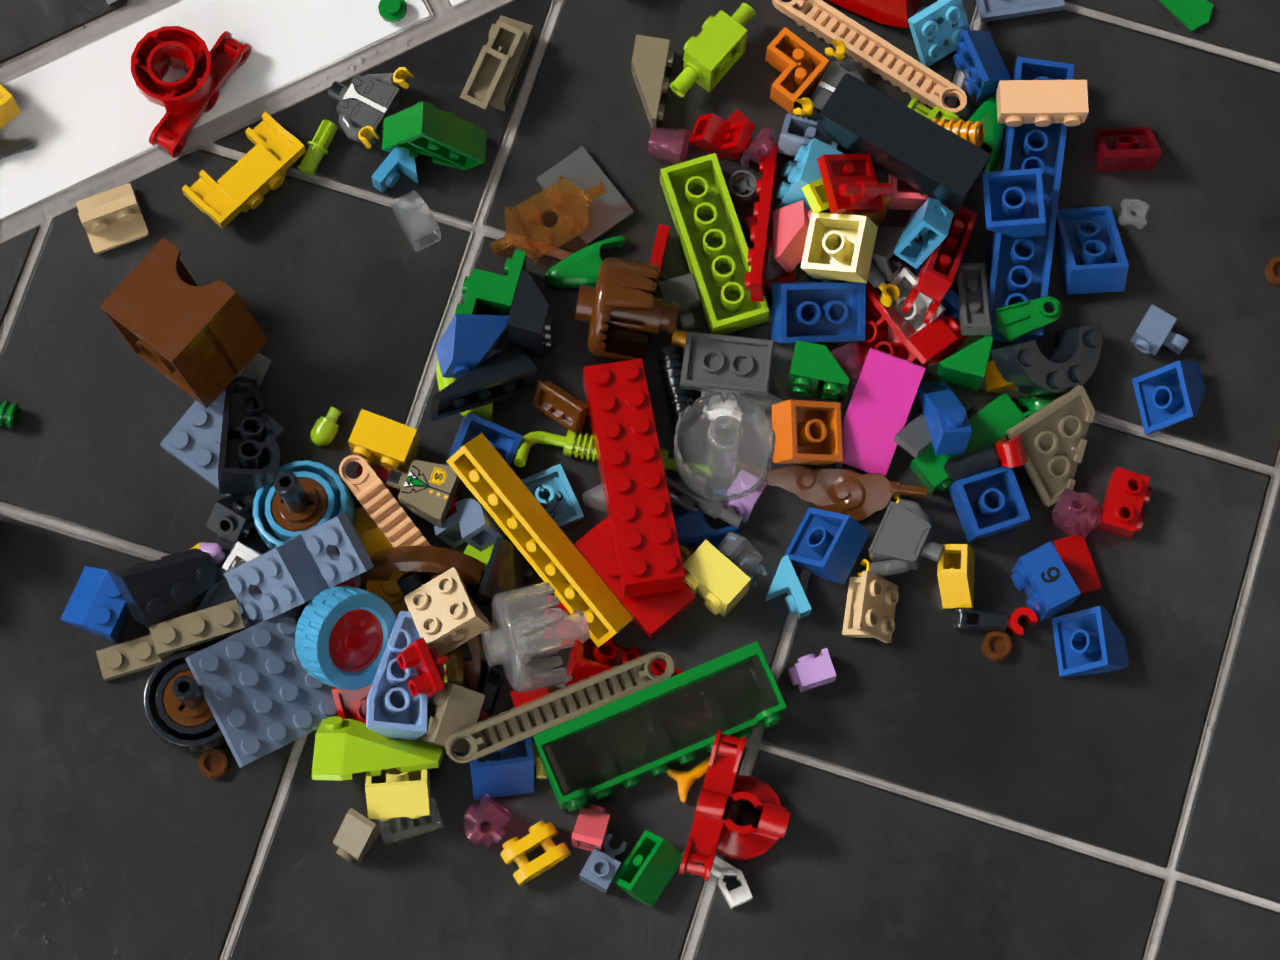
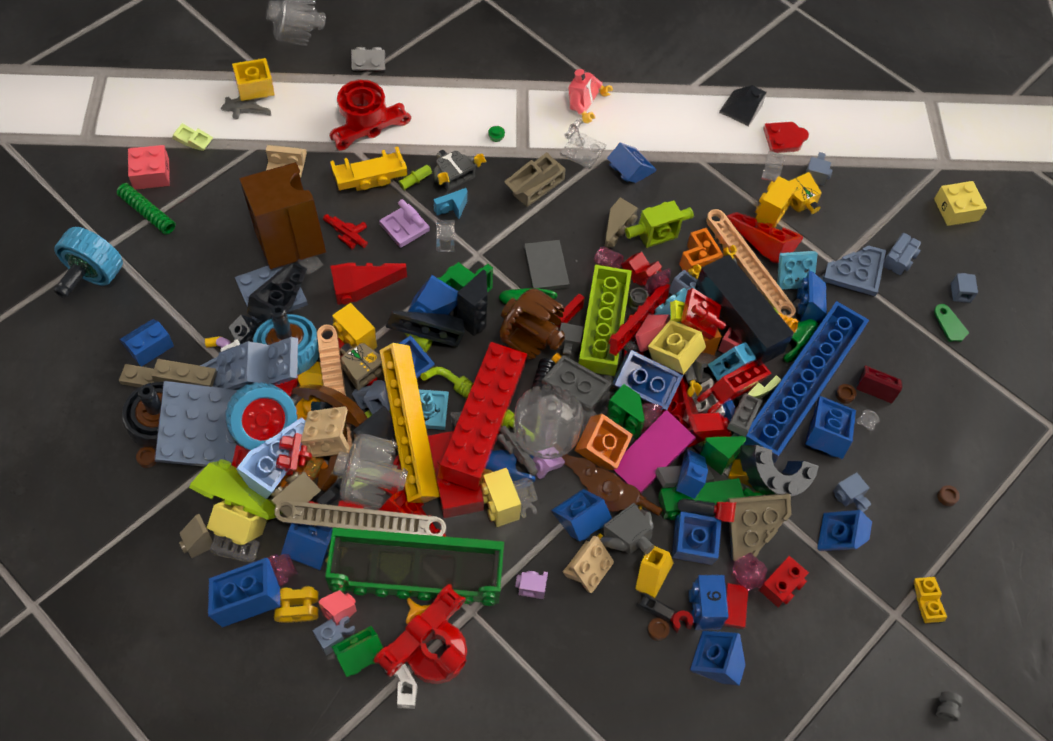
camera: 25 degrees right, 15 degrees down
black wedge [108,548,223,628] -> none
lime cylinder [310,406,341,447] -> none
green wedge [382,102,487,171] -> none
clear orange plate [489,176,607,260] -> none
reddish brown plate [532,378,589,434] -> none
medium azure slope [765,555,812,619] -> none
blue slope [982,168,1046,238] -> none
green piece [995,296,1062,343] -> none
light nougat brick [996,80,1089,127] -> none
none -> blue slope [208,558,280,627]
none -> red piece [323,214,368,249]
none -> red wedge [330,263,407,305]
none -> lavender plate [379,199,430,248]
none -> yellowish green slope [748,375,781,399]
none -> reddish brown tile [836,384,856,404]

